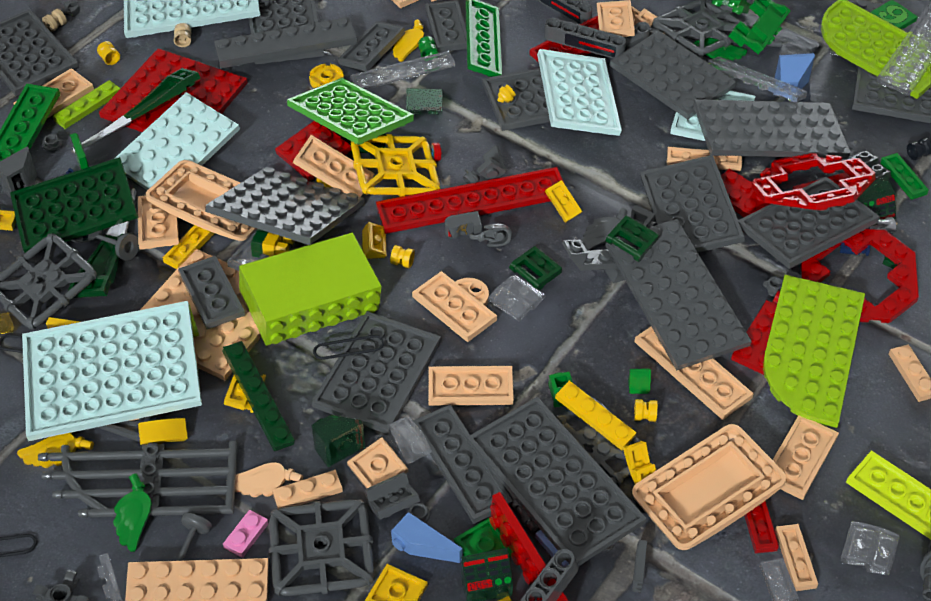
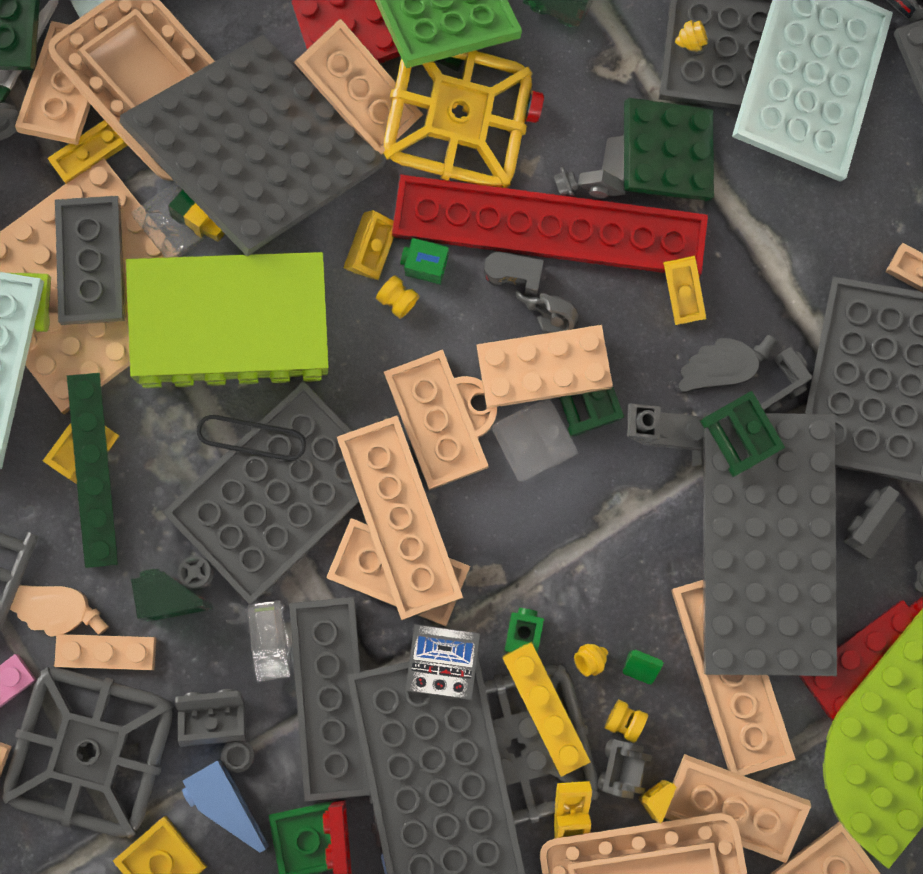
camera: 20 degrees right, 30 degrees up
light nougat tile [347,437,409,489] -> none
none -> light nougat plate [337,416,463,620]
none -> green brick [400,238,449,285]
none -> tile [405,624,480,700]
none -> light nougat plate [476,325,613,408]
none -> yellow plate [574,644,608,676]
none -> dark grey piece [598,739,653,799]
none -> dark green plate [624,97,714,201]
none -> yellow slope [638,780,677,824]
none -> light nougat plate [664,754,811,863]
none -> dark grey bracket [843,486,906,559]

